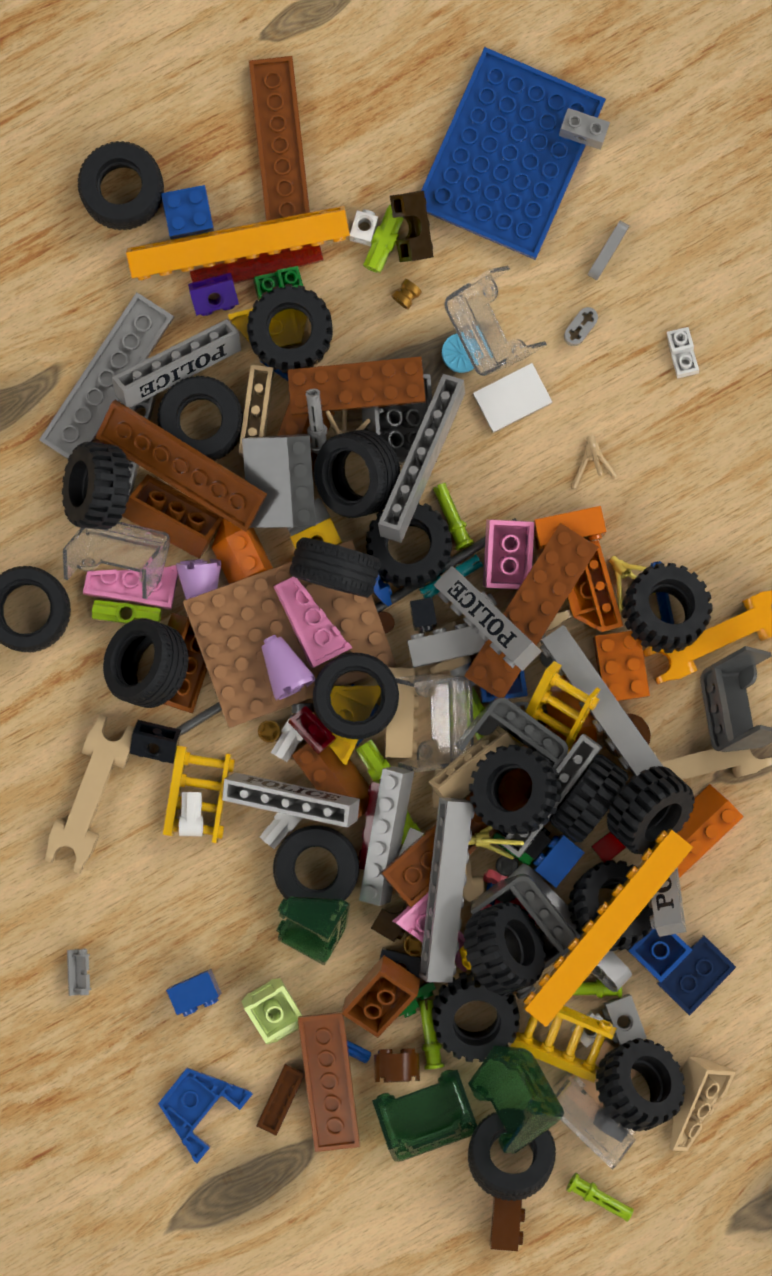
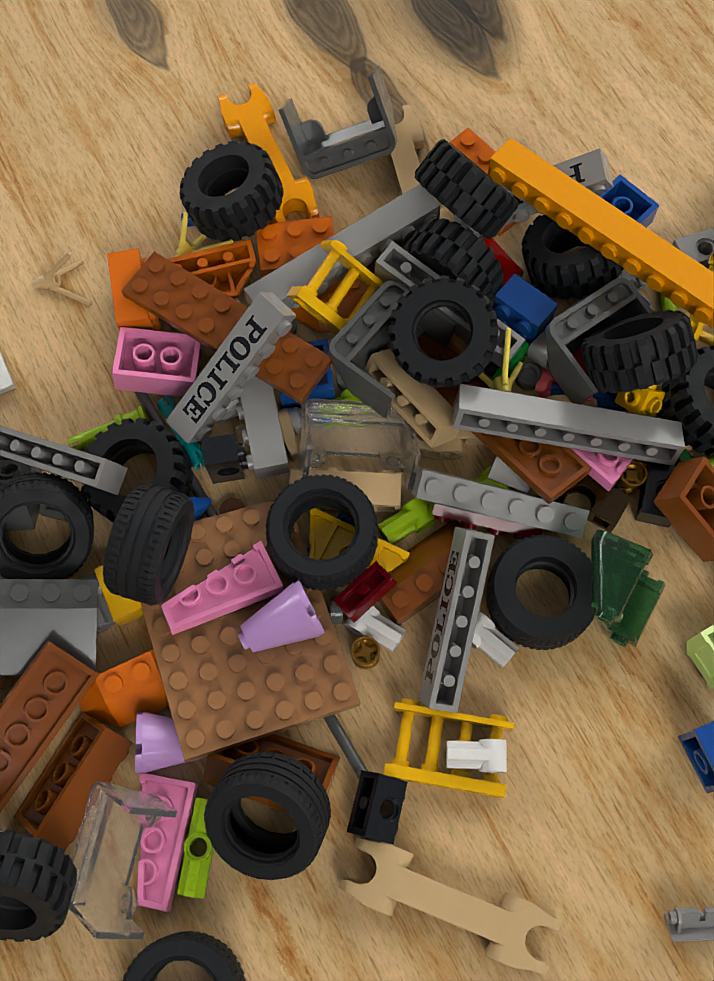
camera: 85 degrees left, 15 degrees down
dark blue plate [656,935,736,1016] -> none

